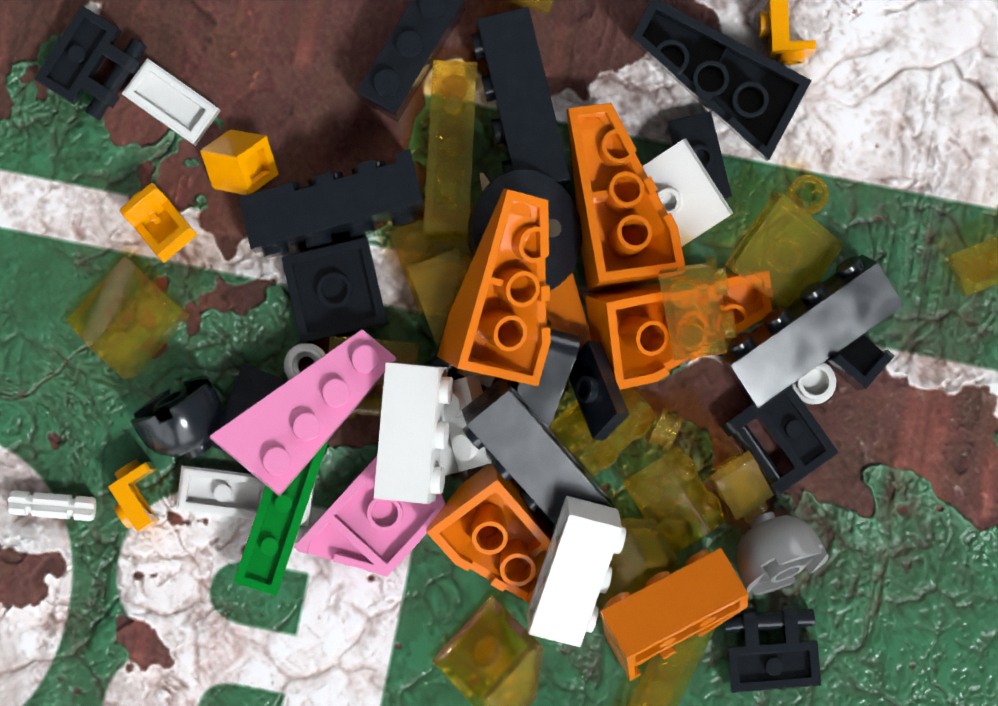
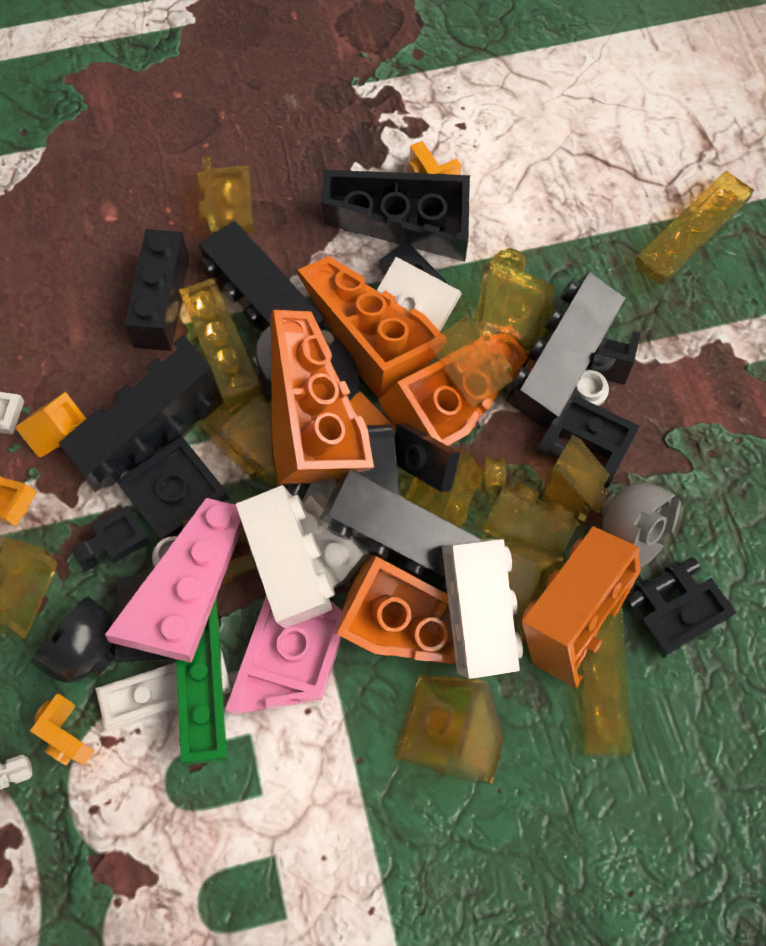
camera: 25 degrees left, 20 degrees down
none -> black plate [71,505,150,572]

